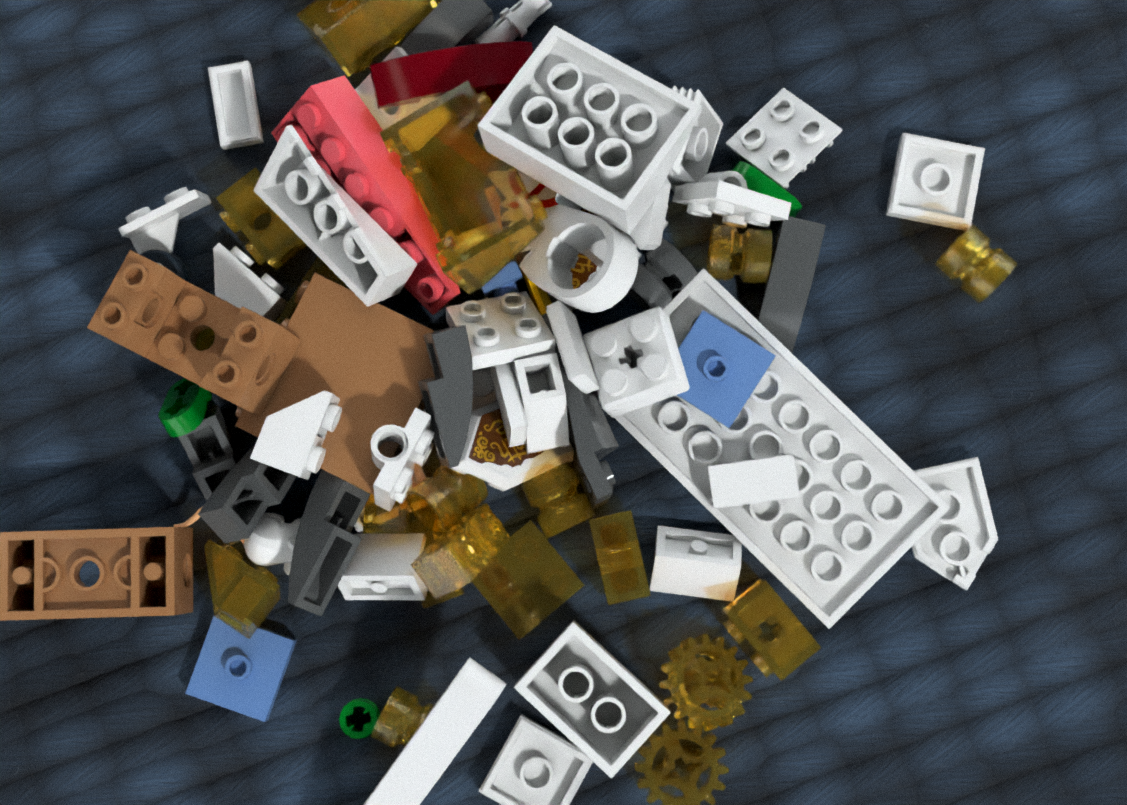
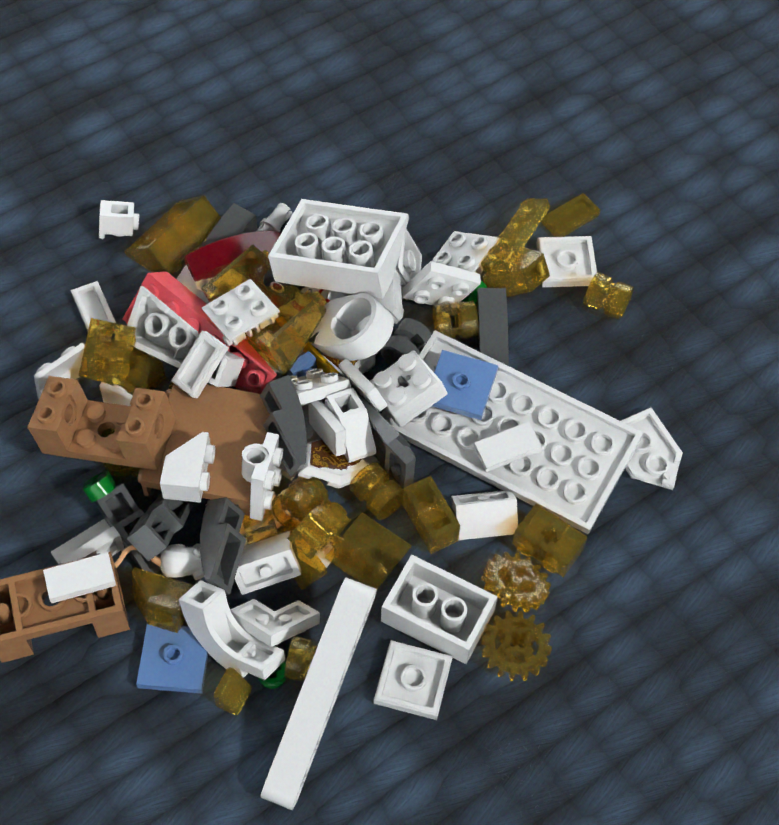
camera: 25 degrees left, 25 degrees down
none -> white tile [43,552,117,604]
none -> white panel [51,519,124,565]
none -> clear yellow brick [78,318,136,385]
none -> white tile [171,330,229,398]
none -> white arch [179,580,286,680]
none -> white hinge [201,279,280,347]
none -> clear yellow slope [213,667,252,715]
none -> white plate [230,599,320,647]
none -> clear yellow plate [481,198,551,273]
none -> clear yellow slope [482,246,550,297]
none -> clear yellow tile [541,193,600,237]

